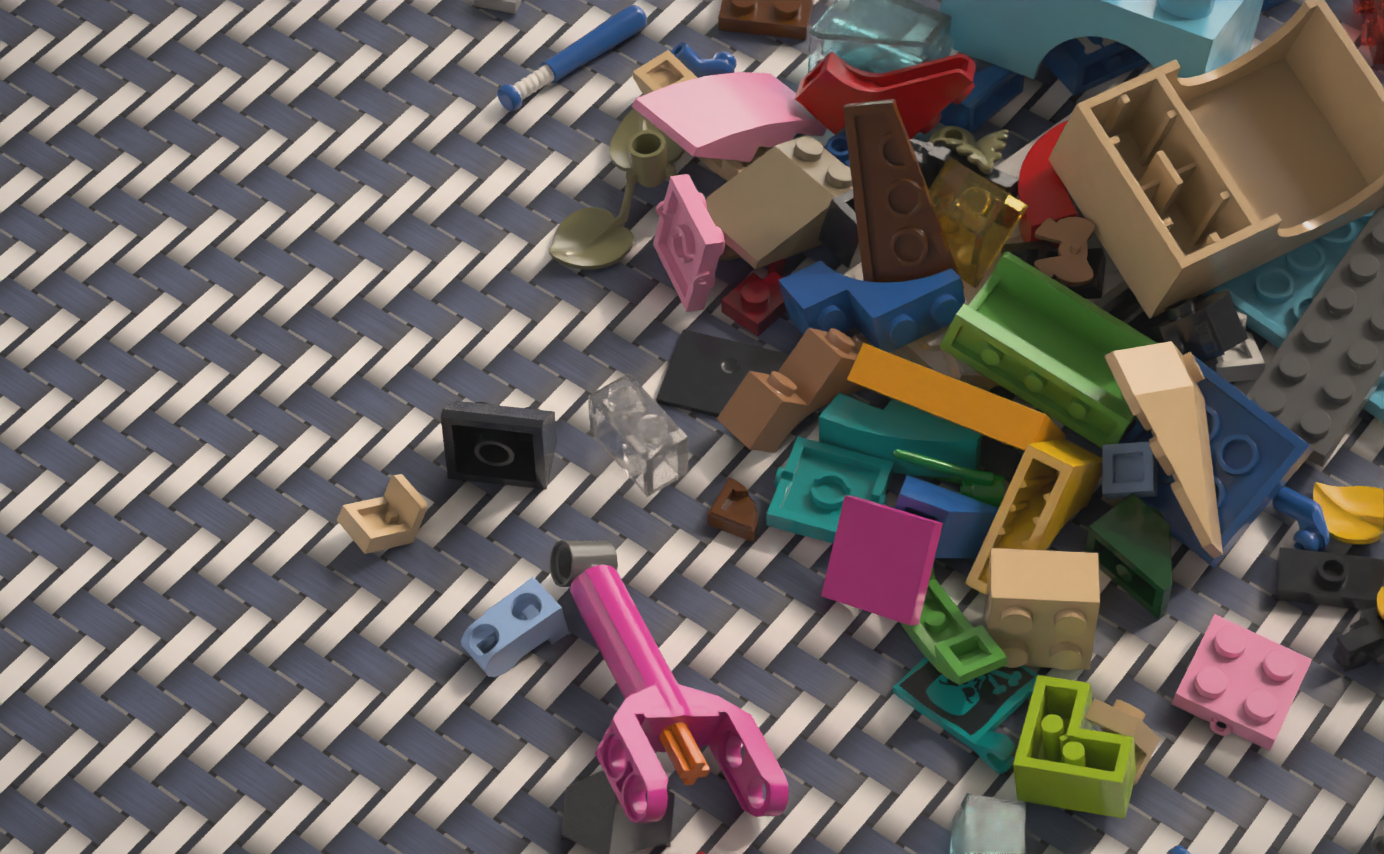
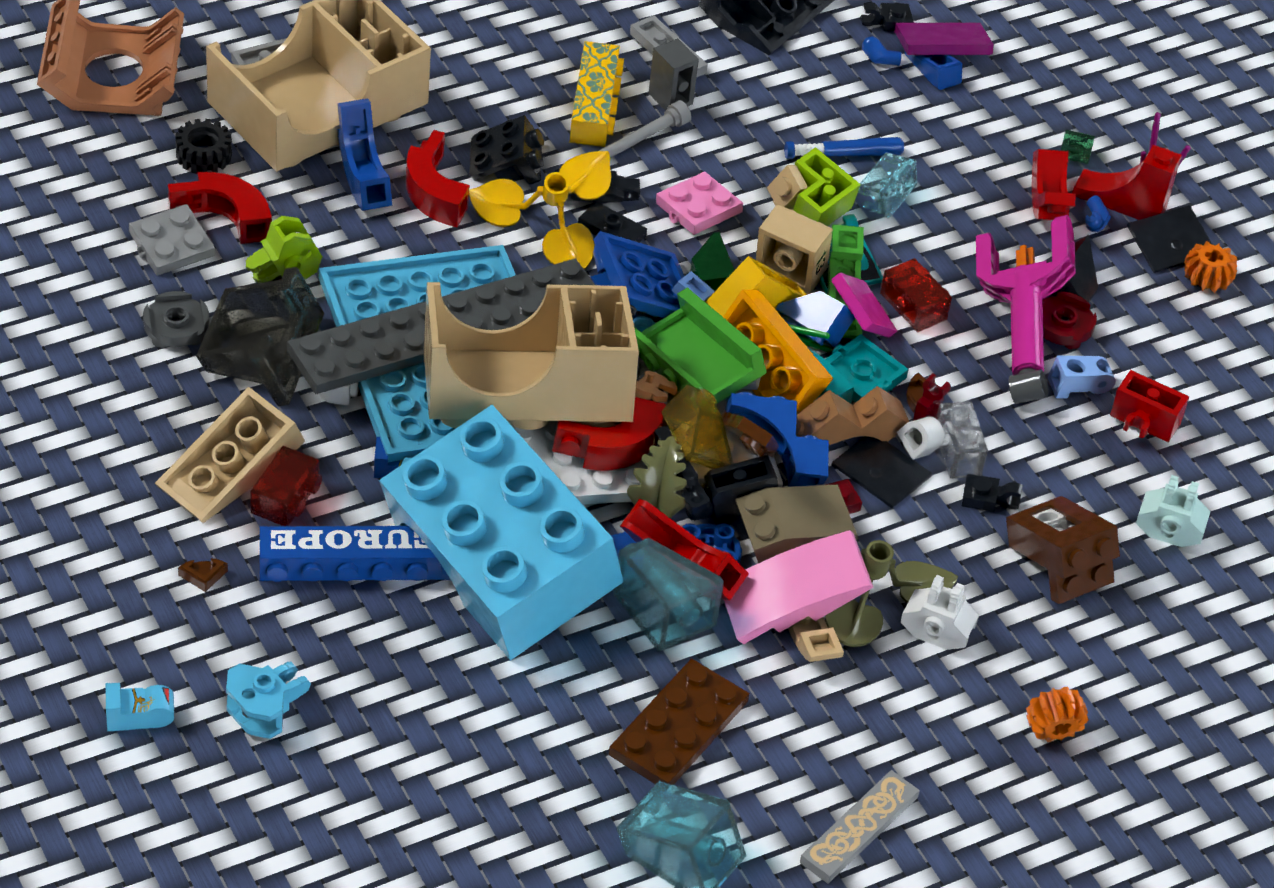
camera: 160 degrees left, 5 degrees down
tan bracket [337,474,428,554] -> none
black slope [441,401,557,490] -> none
blue piece [497,5,647,112] -> none
bright pink plate [653,174,725,312] -> none
blue arm [671,42,737,78] -> none
tan wedge [1104,341,1223,559] -> none
none -> clear red brick [880,258,952,333]
none -> white plate [897,417,944,460]
none -> white hinge [901,575,979,650]
none -> dark red plate [913,373,951,421]
none -> black plate [961,473,1023,512]
none -> reddish brown brick [1006,496,1120,604]
none -> orange gear [1026,687,1089,742]
none -> dark red plate [1042,292,1097,349]
none -> red brick [1110,370,1190,443]
none -> light aqua hinge [1136,475,1211,547]

